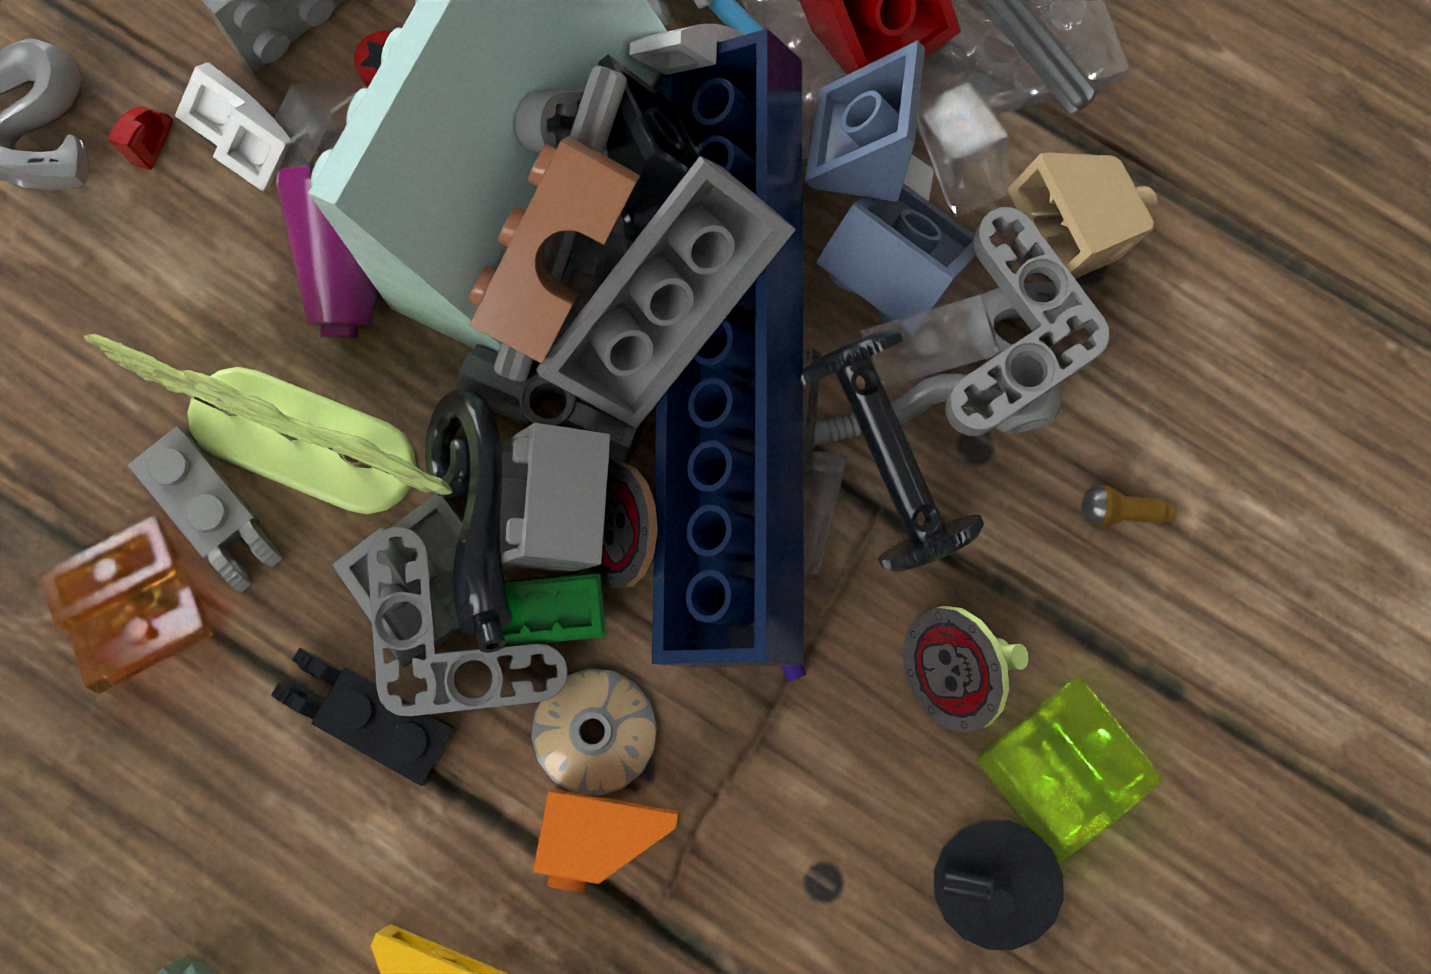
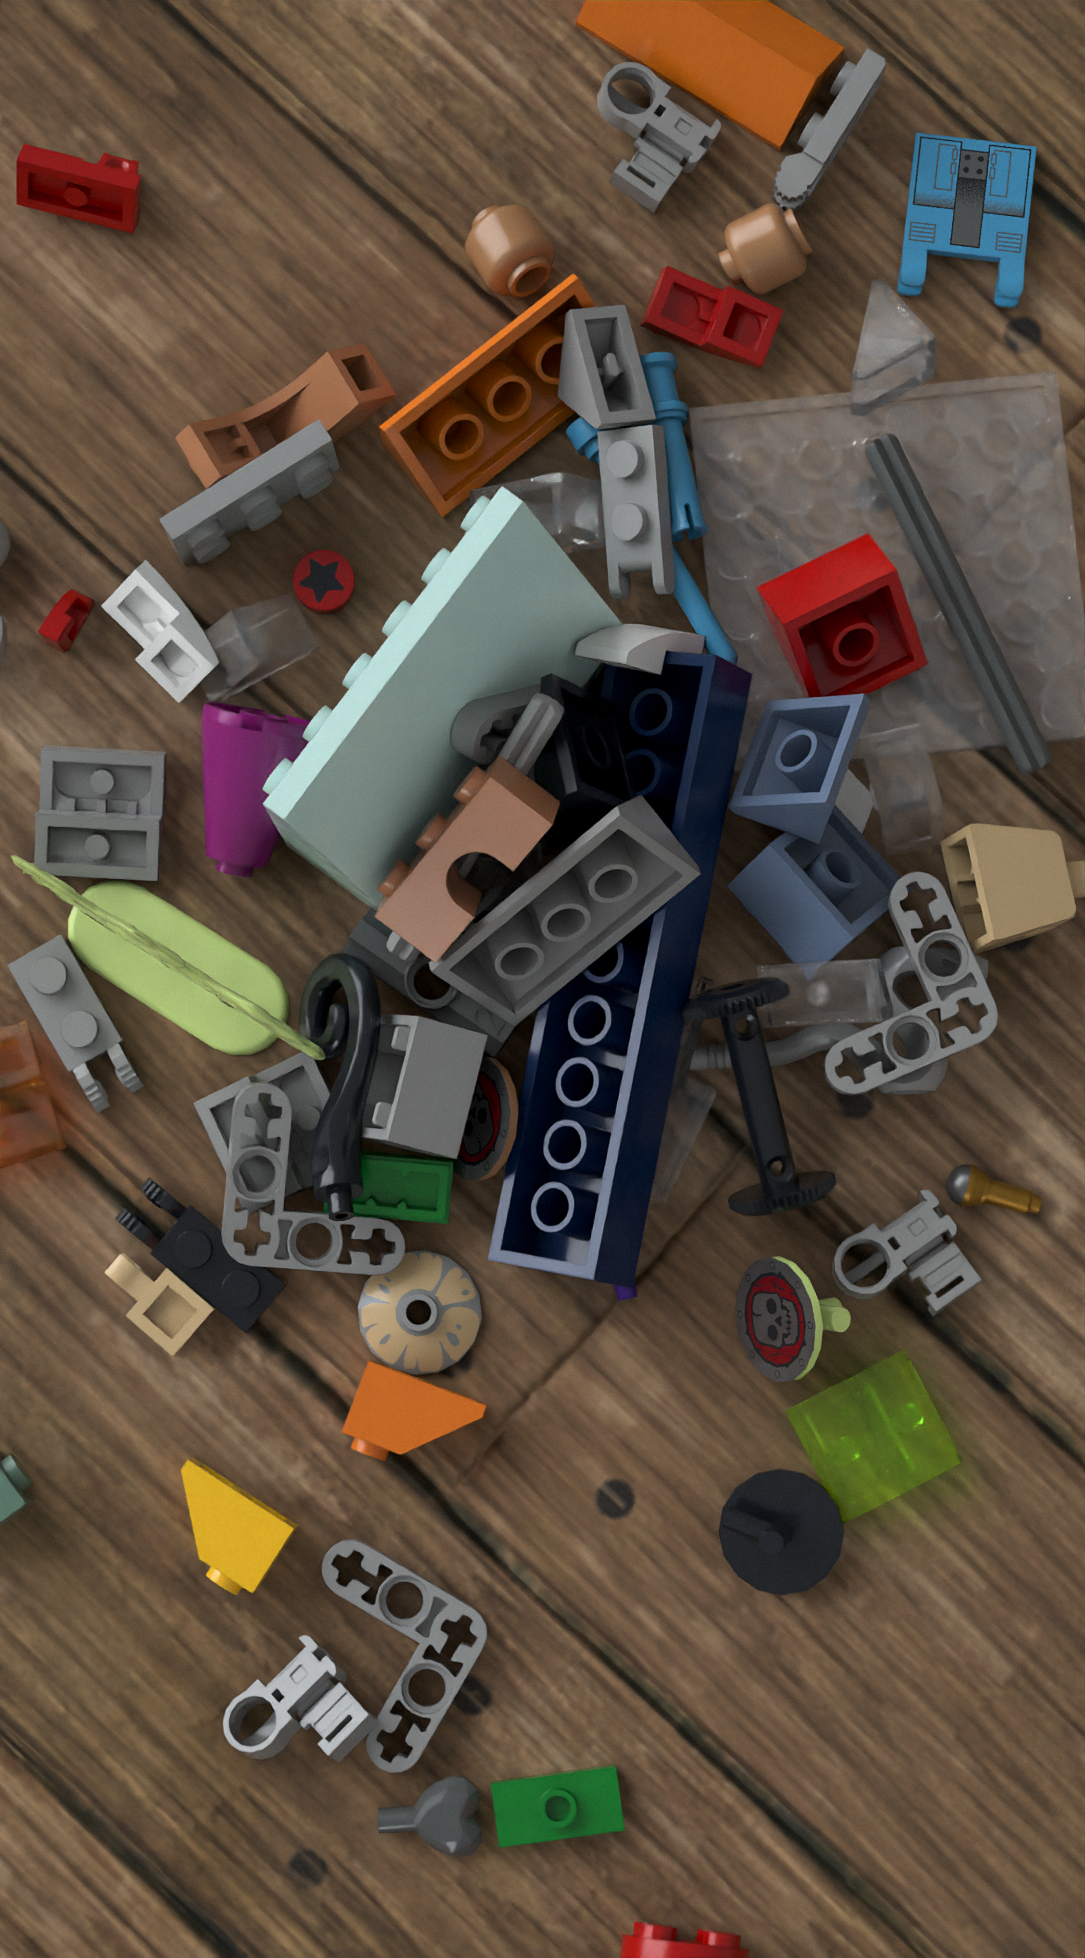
camera: 20 degrees right, 5 degrees up
none -> light grey slope [34,745,167,881]
none -> tan plate [104,1253,215,1357]
none -> light grey piece [832,1190,982,1316]

